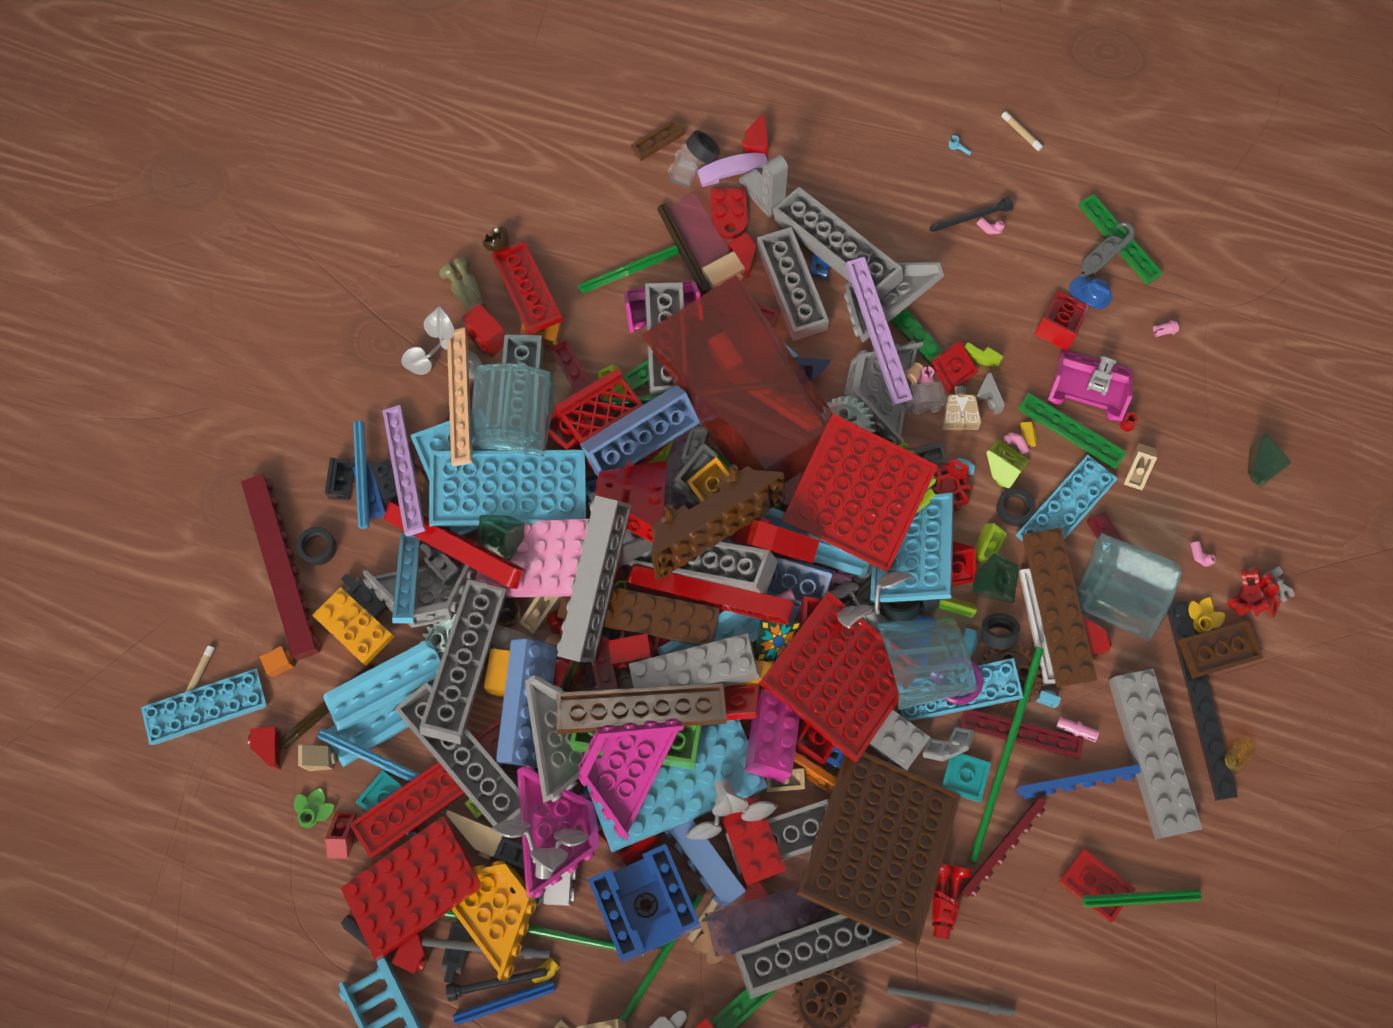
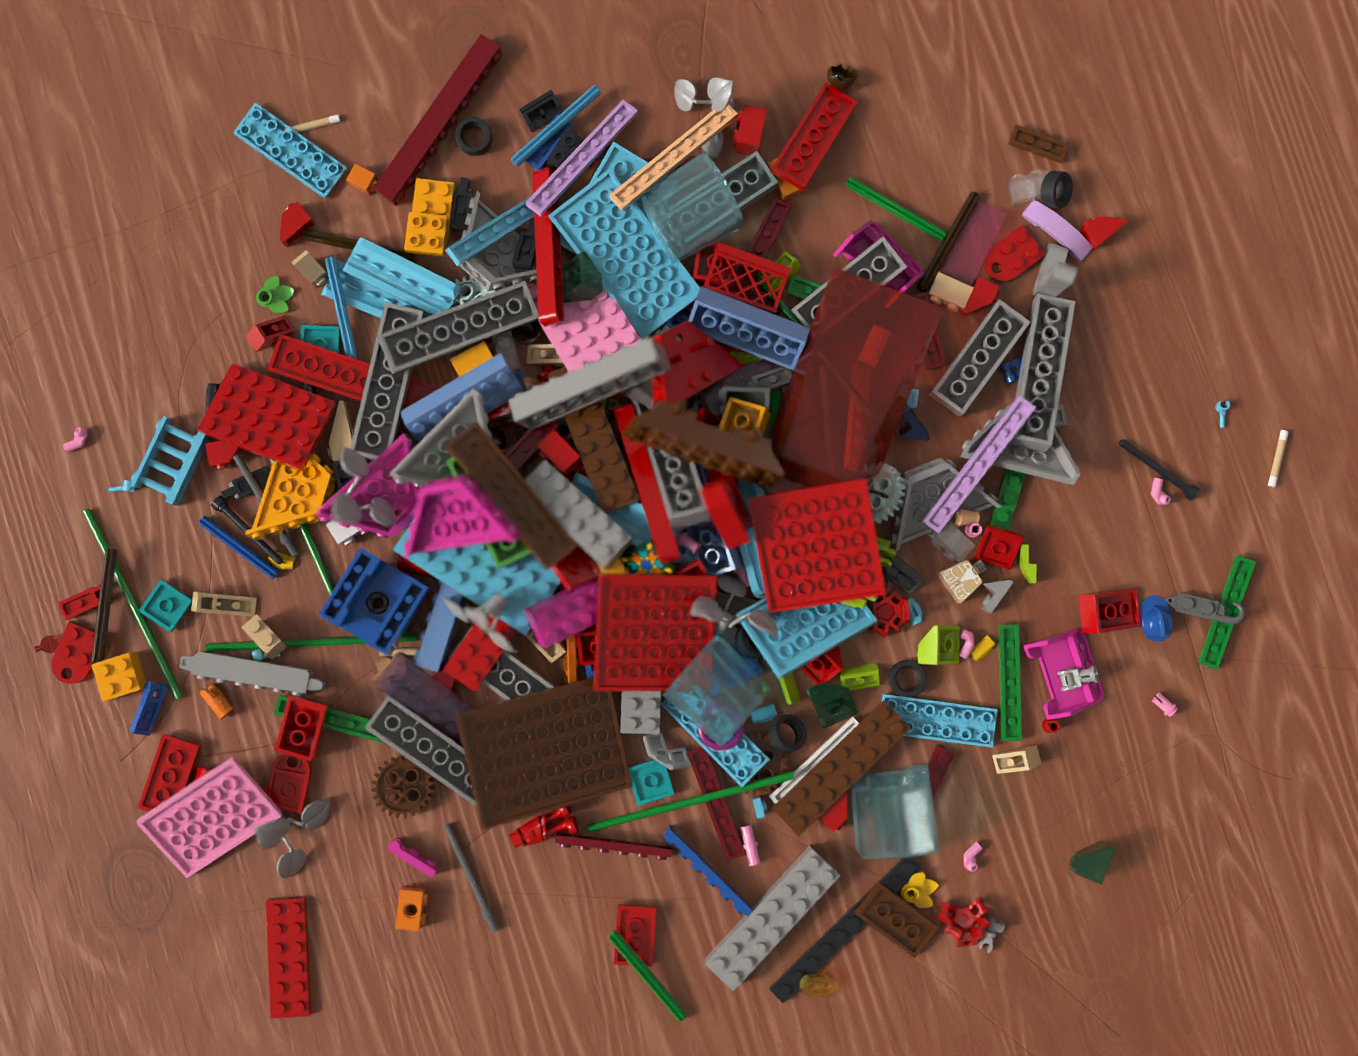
camera: 50 degrees right, 15 degrees up
olive piece [439,257,488,312] -> none

